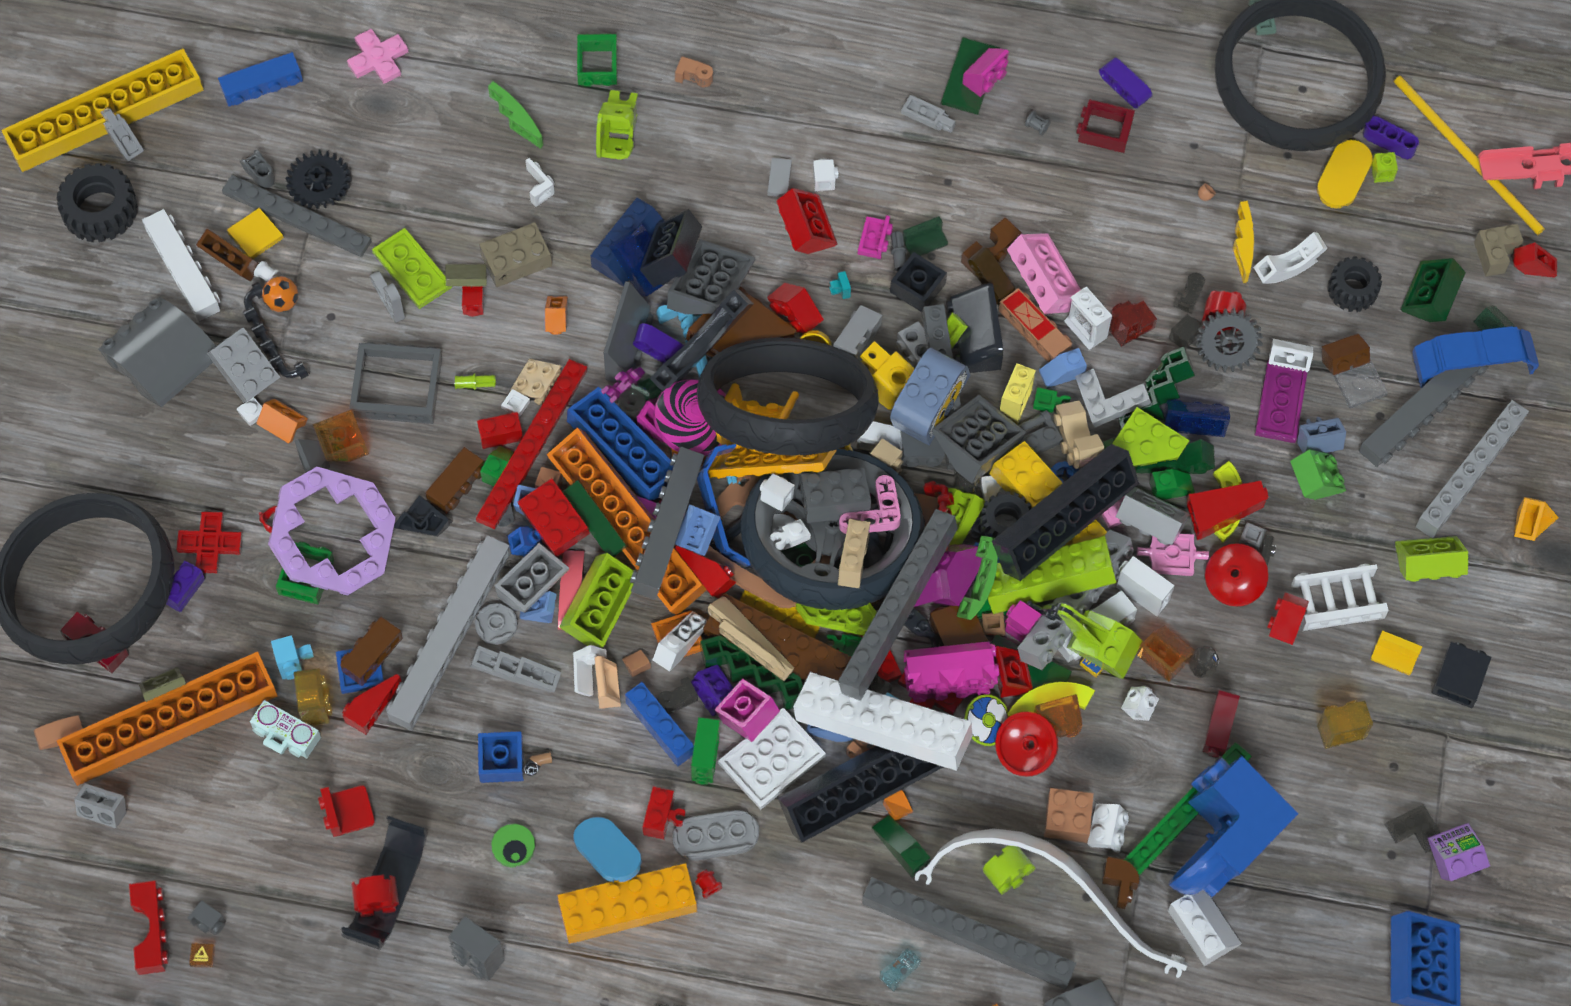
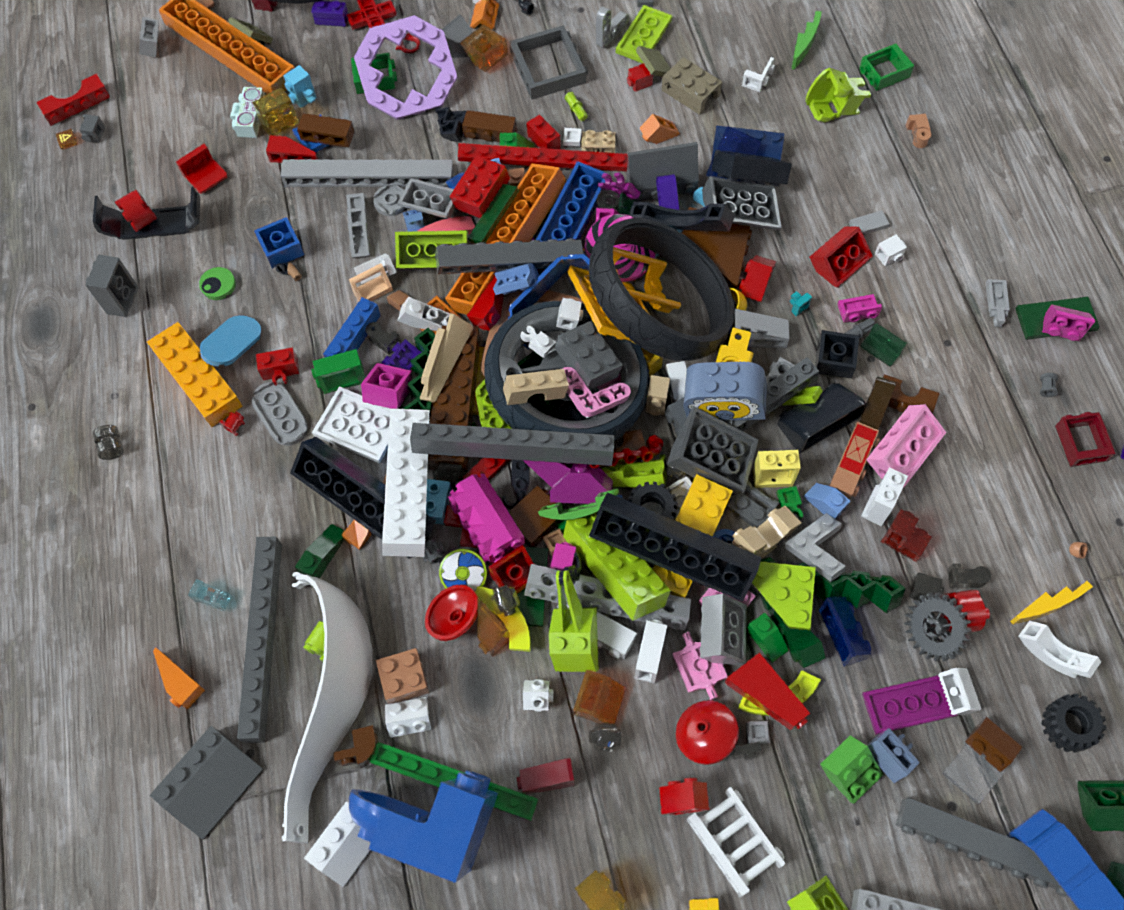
camera: 70 degrees right, 0 degrees up
none -> clear smoke head [490,585,520,617]

